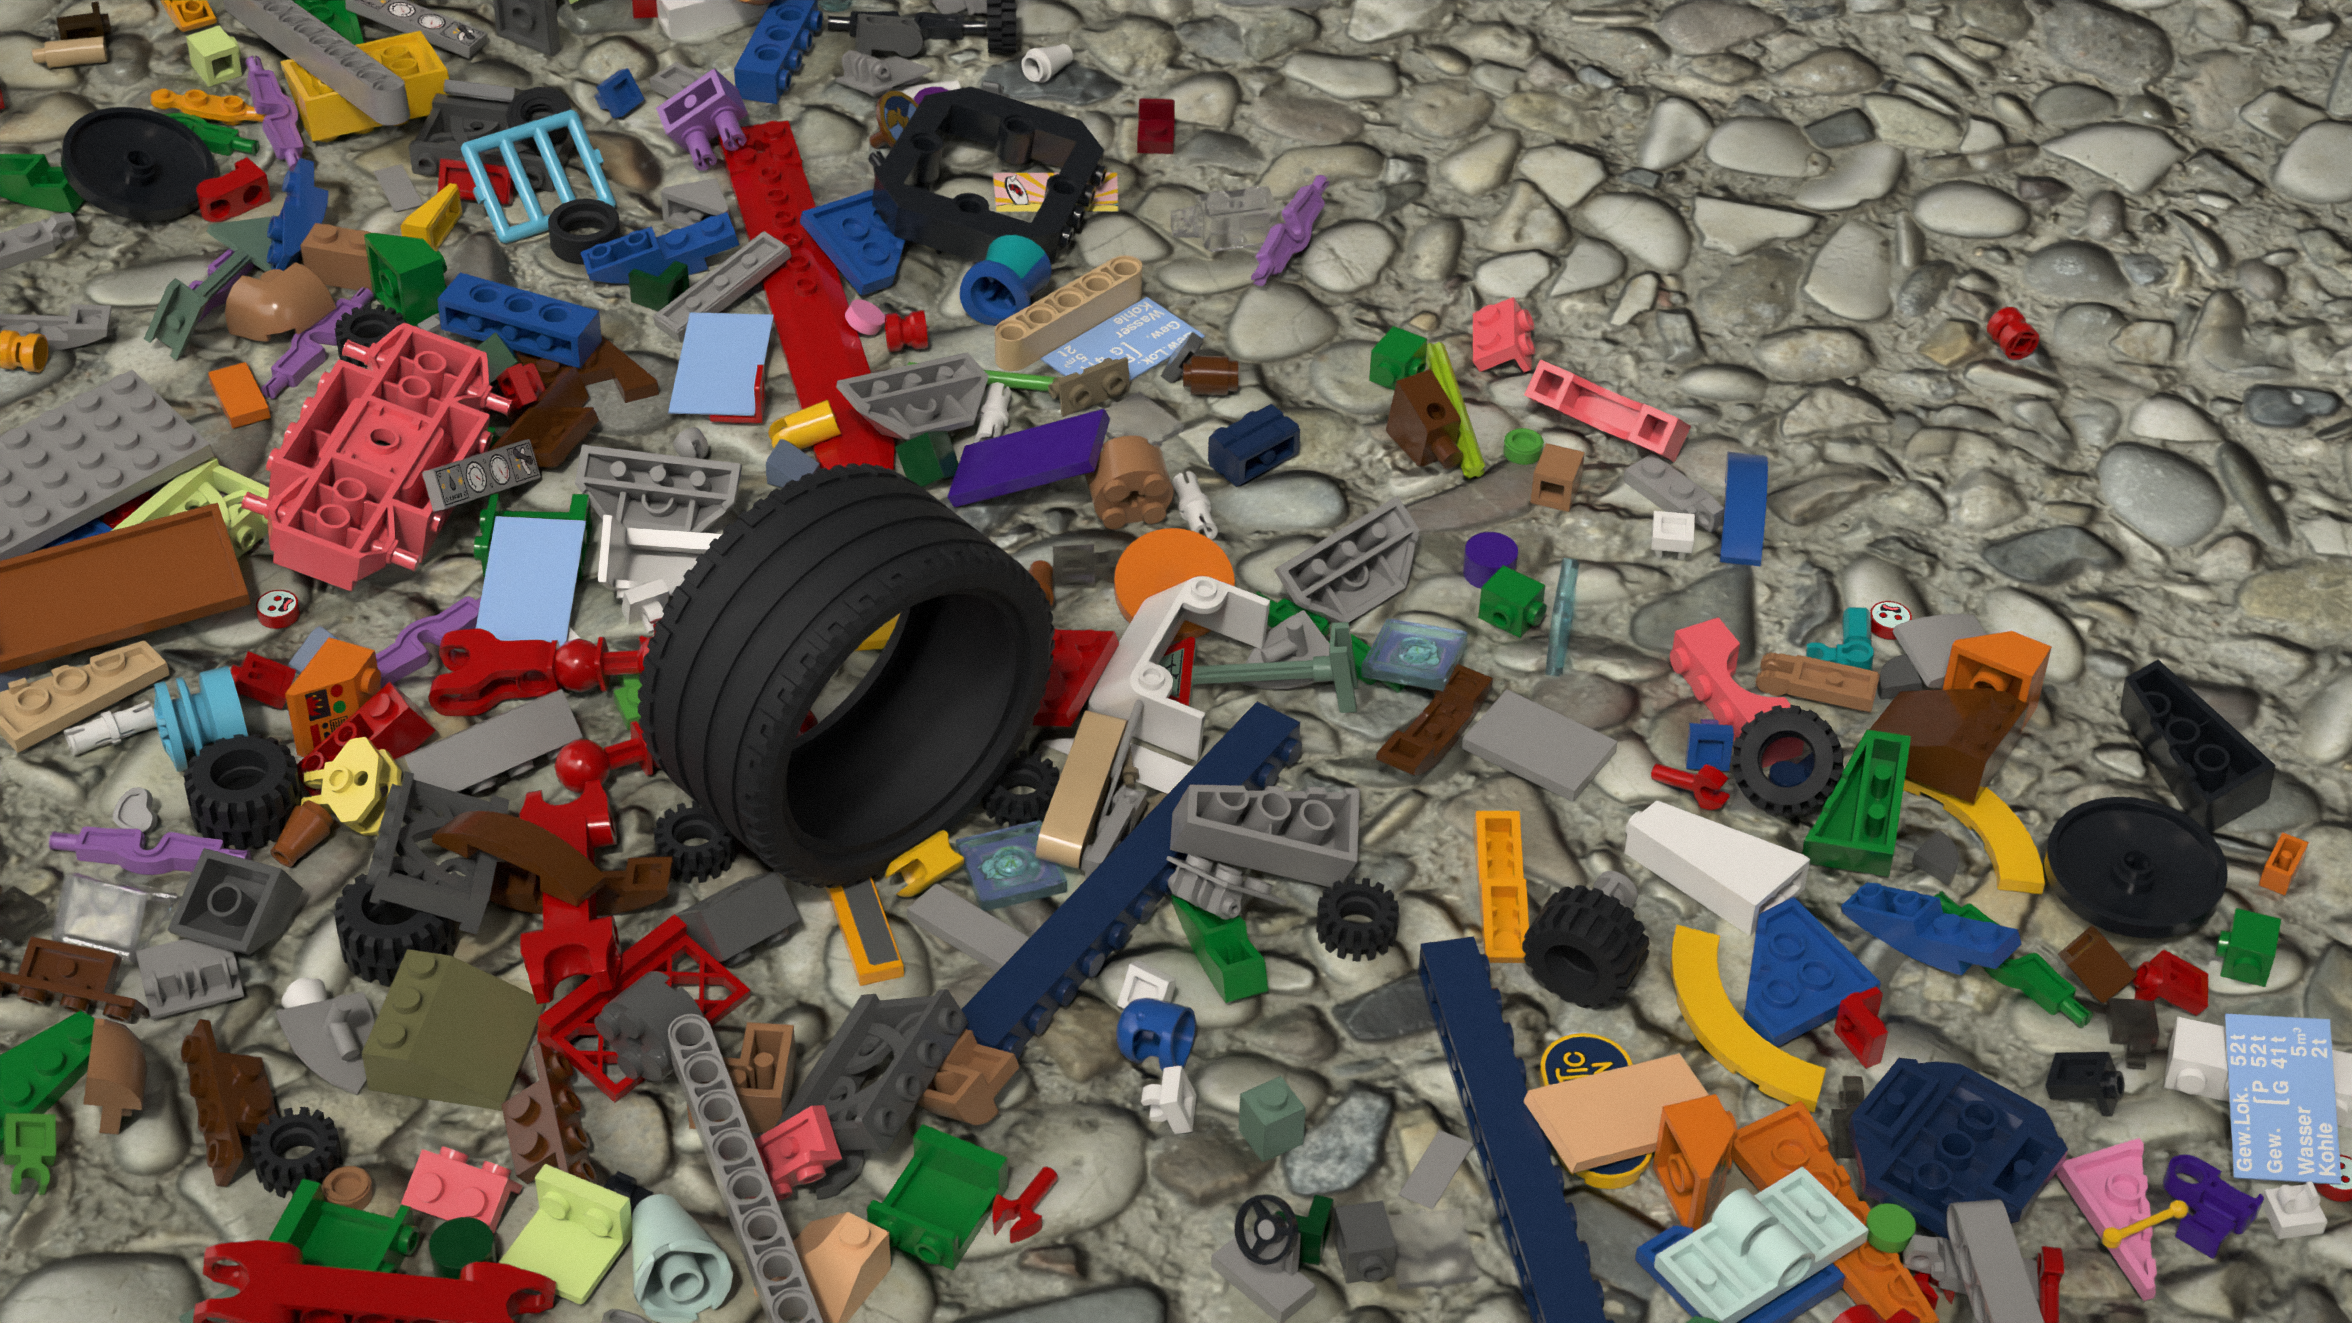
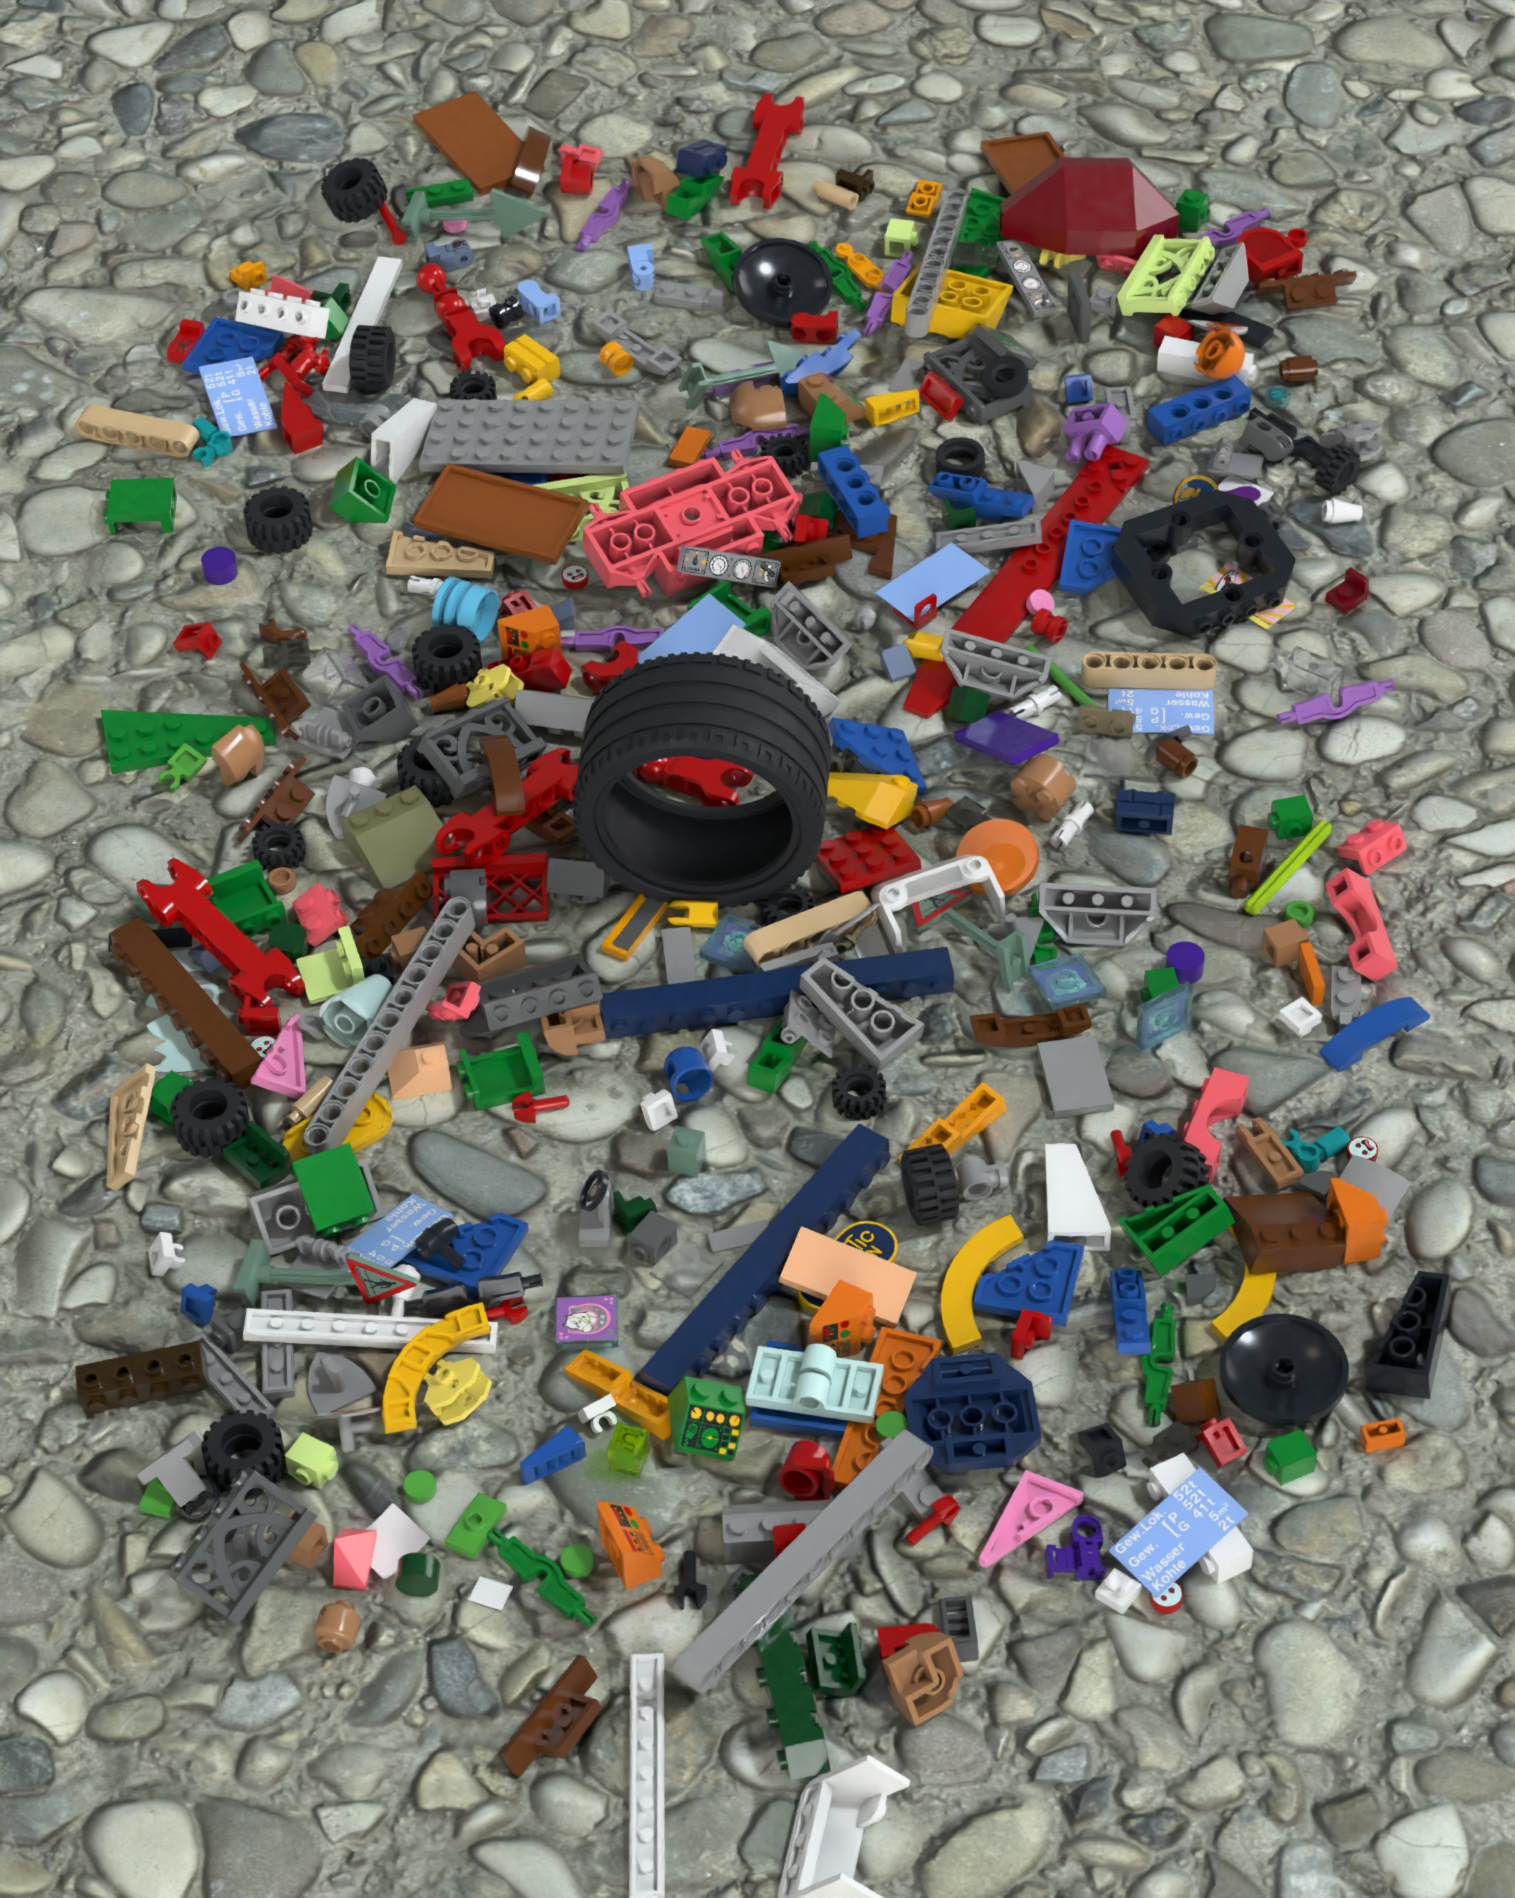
camera: 50 degrees right, 5 degrees up
medium azure bar [461,110,616,244] -> none
blue hat [960,235,1052,326] -> none
yellow hinge [2101,1200,2188,1249] -> none
none -> medium nougat brick [388,926,427,973]
none -> clear smoke plate [953,242,998,268]
none -> orange tile [1298,942,1325,1006]

